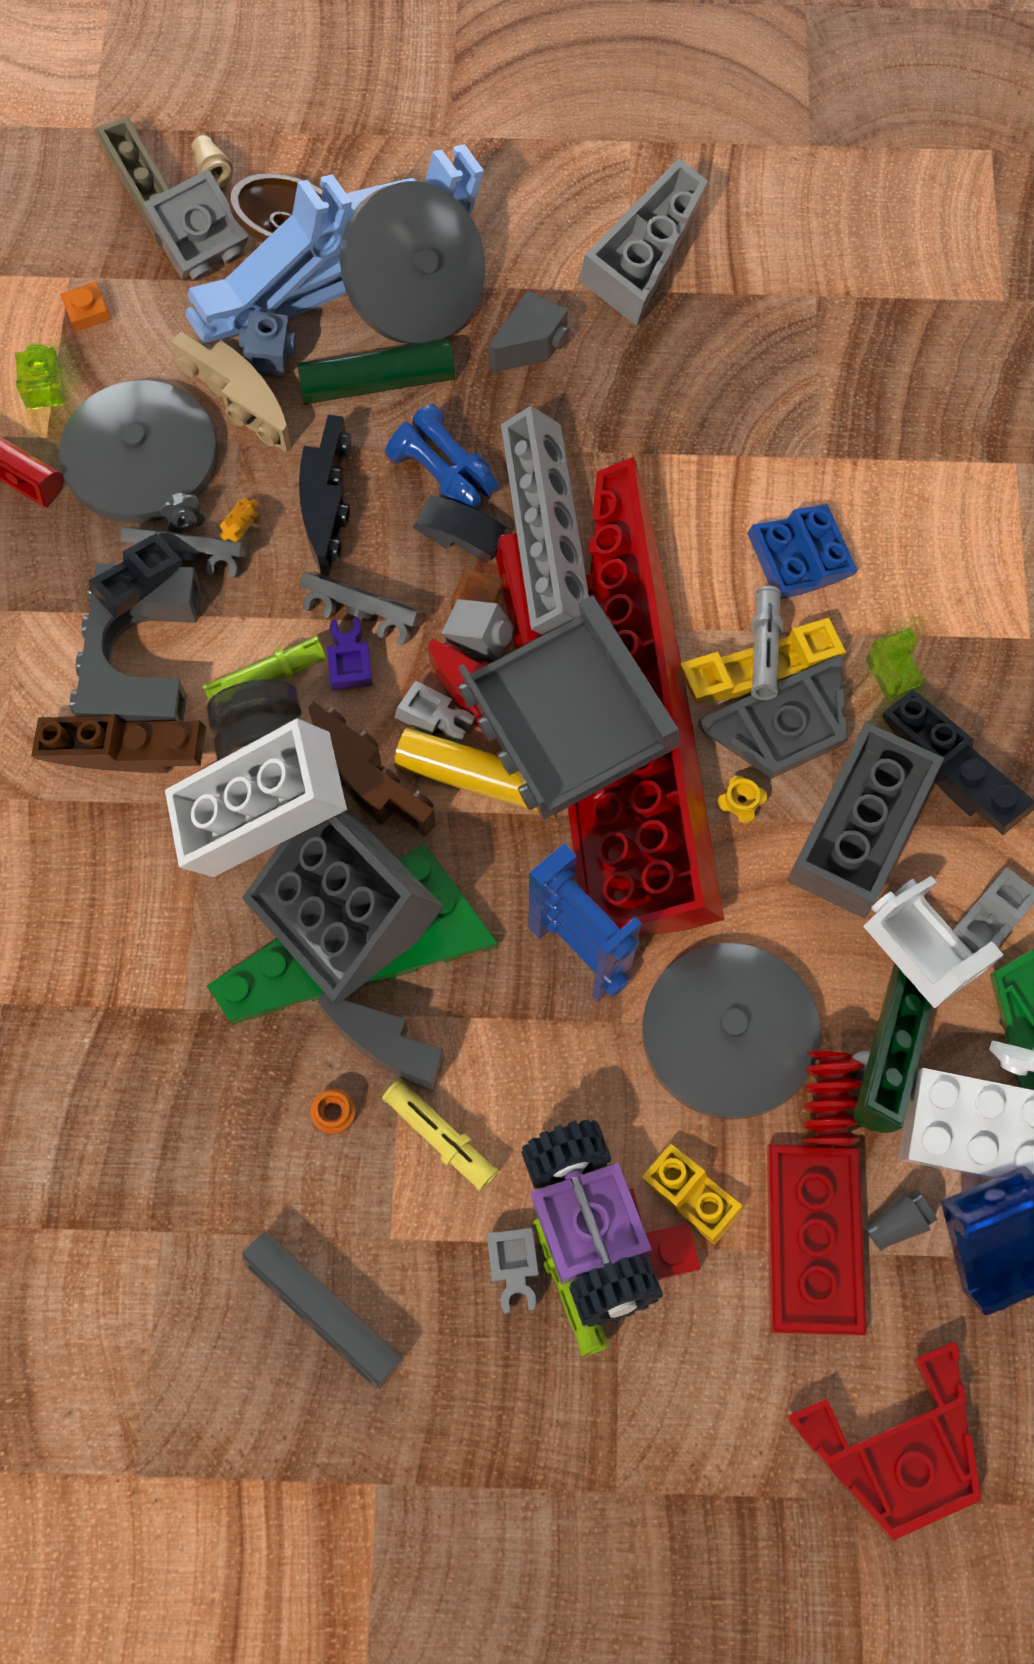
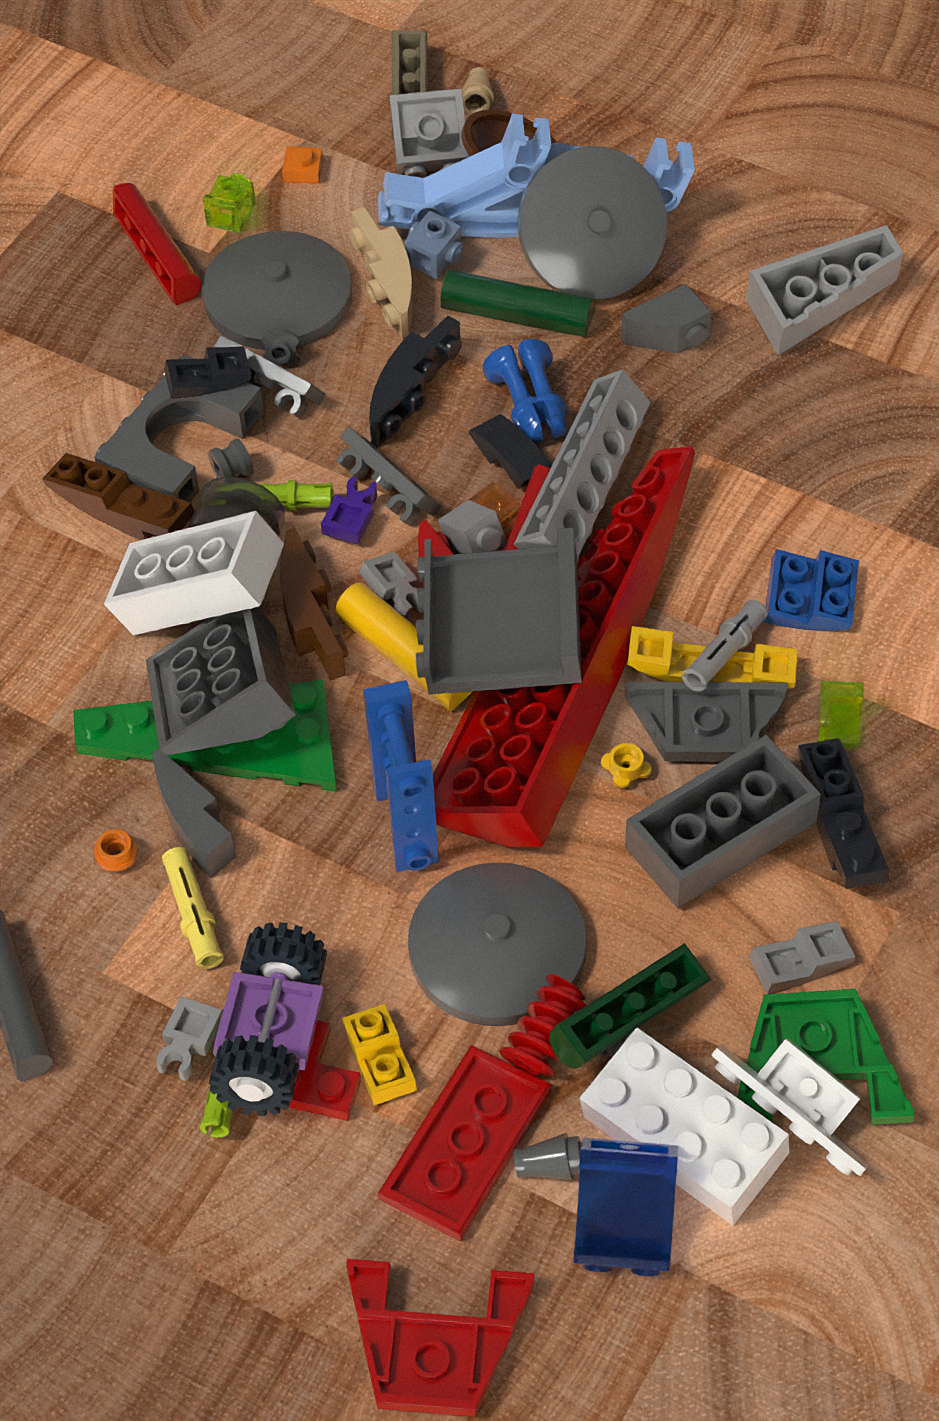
camera: 30 degrees right, 15 degrees down
light orange axle [220,497,259,543] -> none
white panel [863,876,1004,1008] -> none
none -> dark grey wheel [208,439,254,484]

